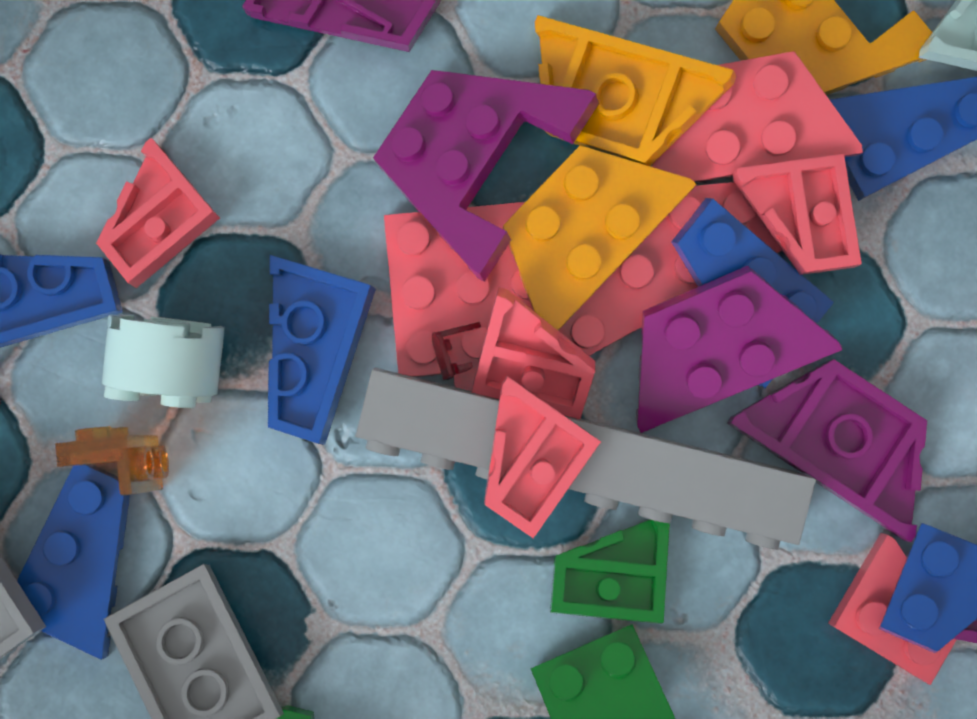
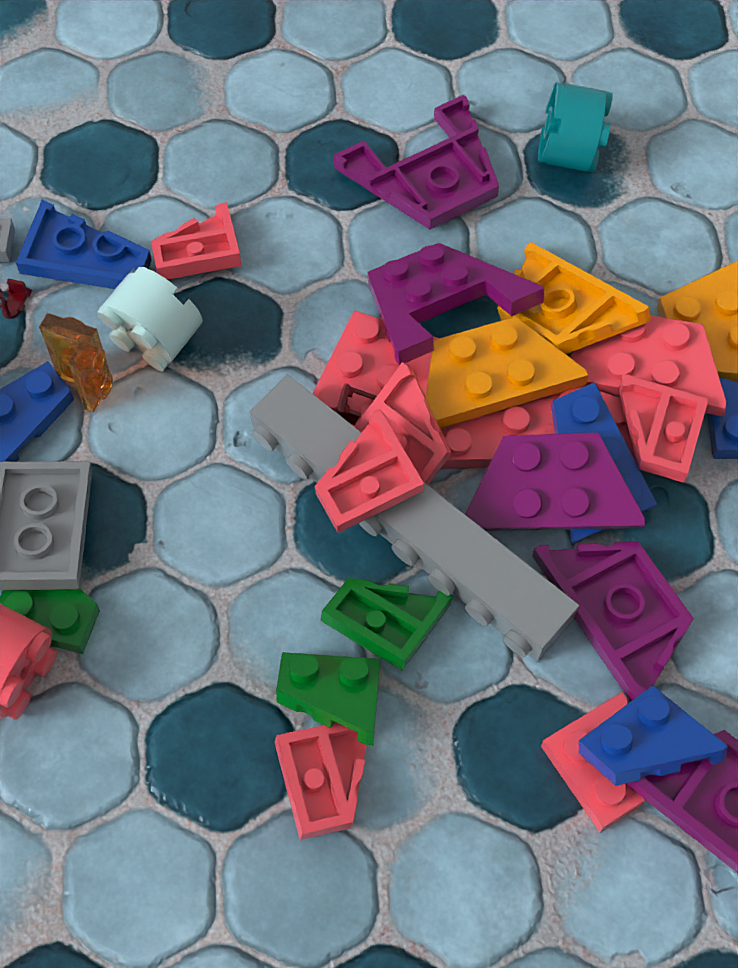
camera: 30 degrees right, 25 degrees down
blue wing [268,255,376,445] -> none

